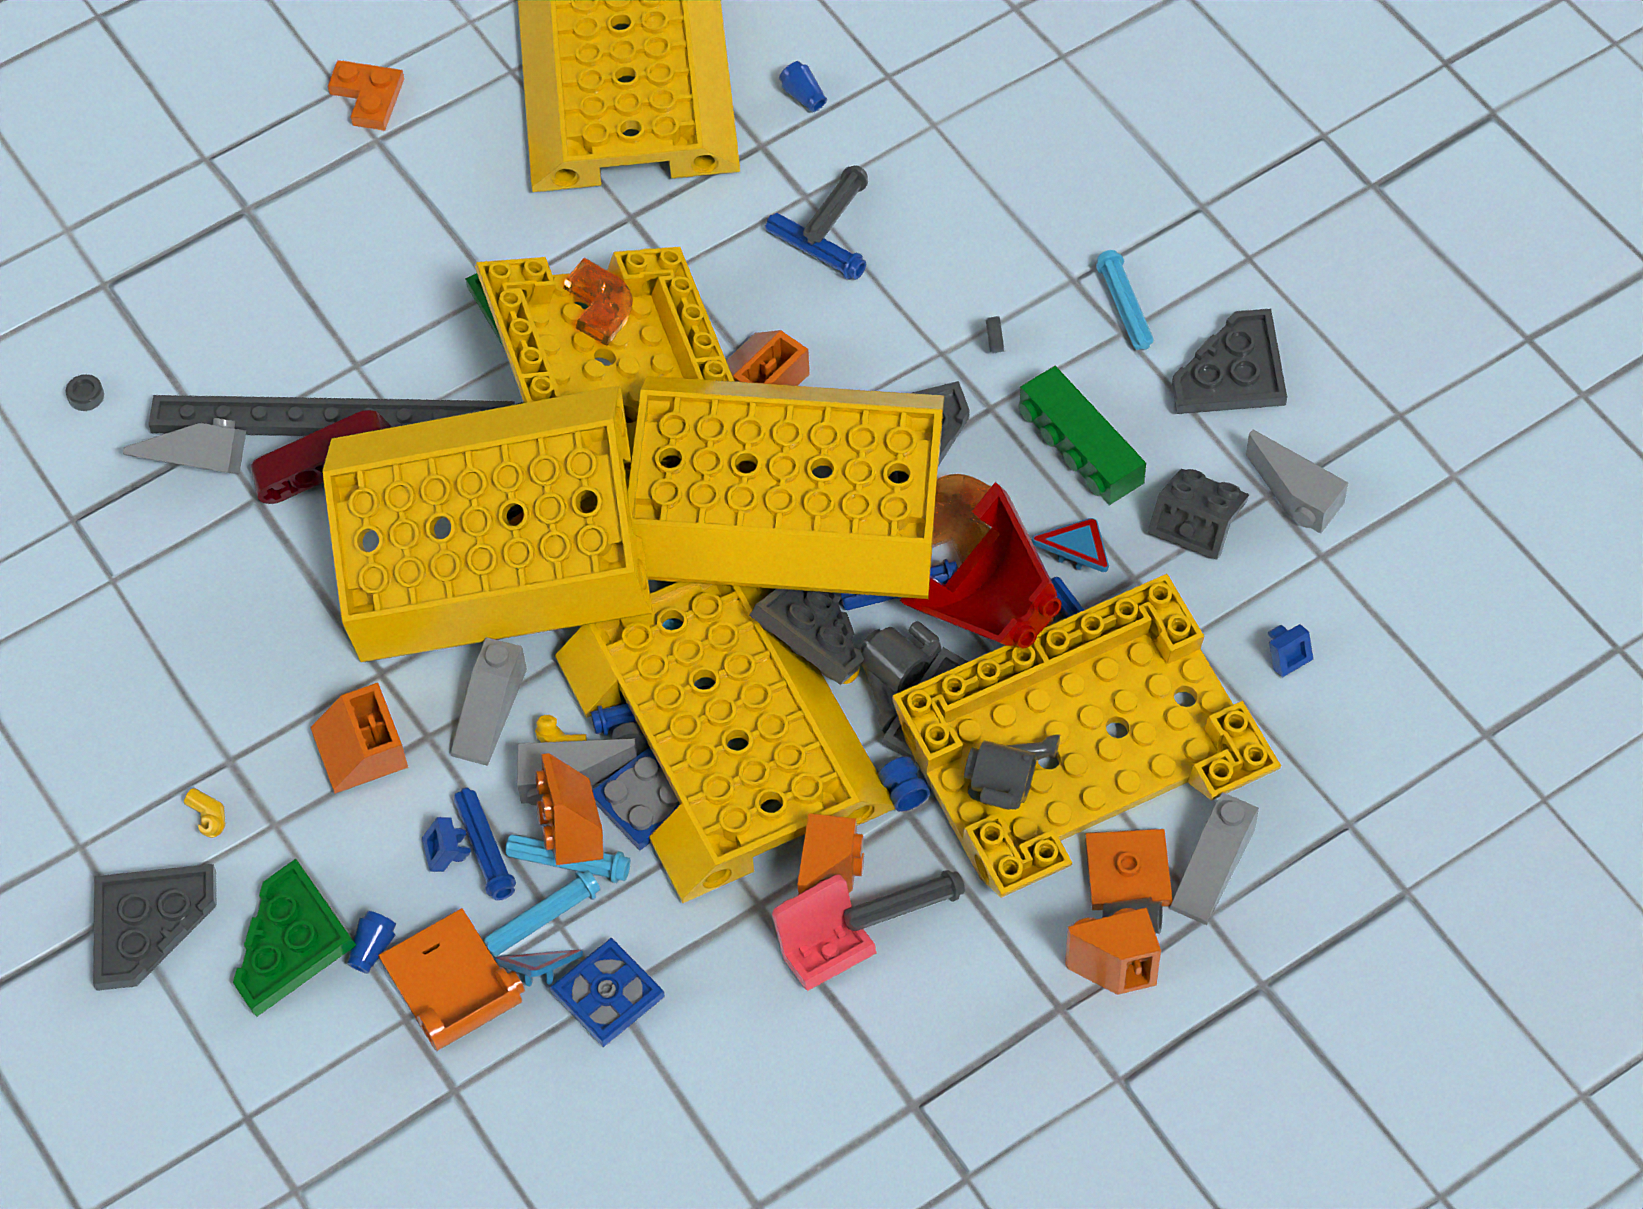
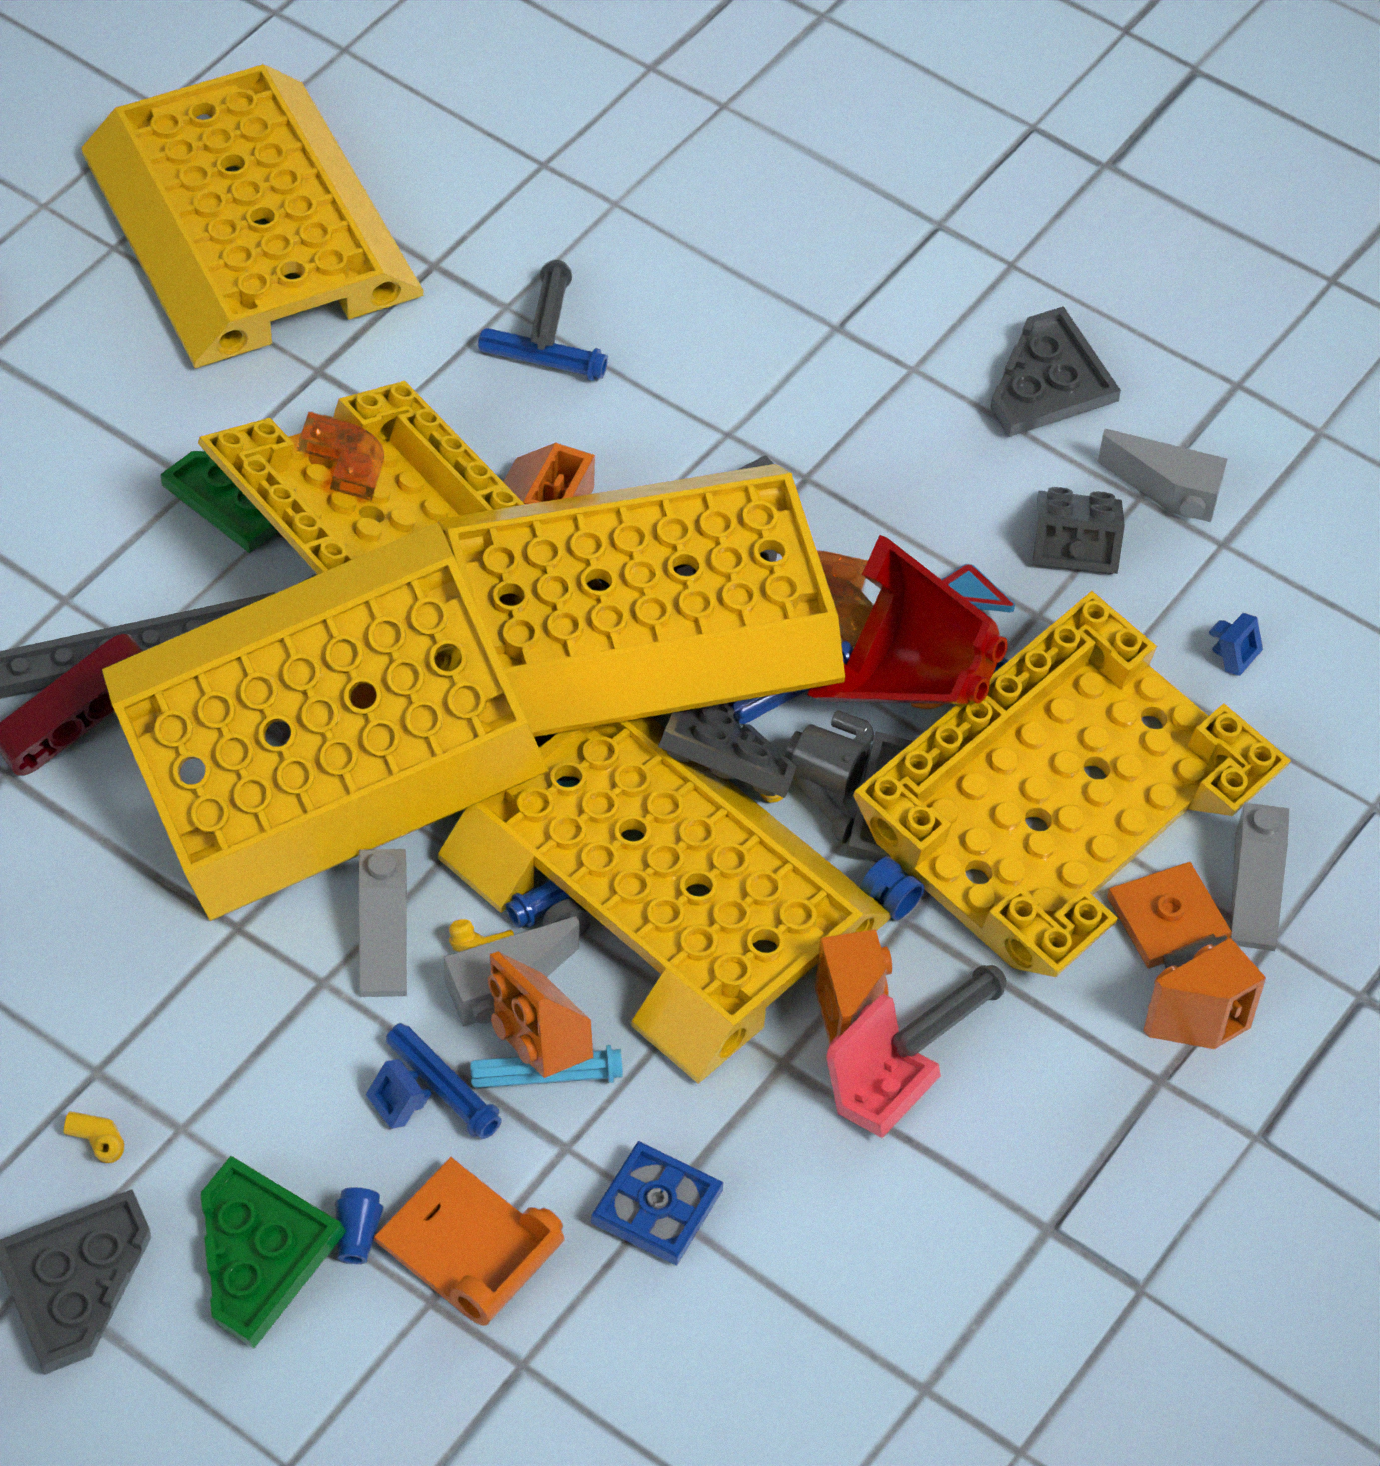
camera: 25 degrees left, 5 degrees down
orange slope [310,682,408,794] -> none
medium azure axle [483,870,600,956] -> none
dark azure piece [494,949,583,987] -> none
light grey piece [592,747,680,850] -> none
blue cone [779,61,827,112] -> none
dark grey piece [964,734,1060,810] -> none
dark grey tile [986,316,1005,353] -> none
green brick [1018,365,1146,506] -> none
medium azure axle [1096,250,1154,350] -> none

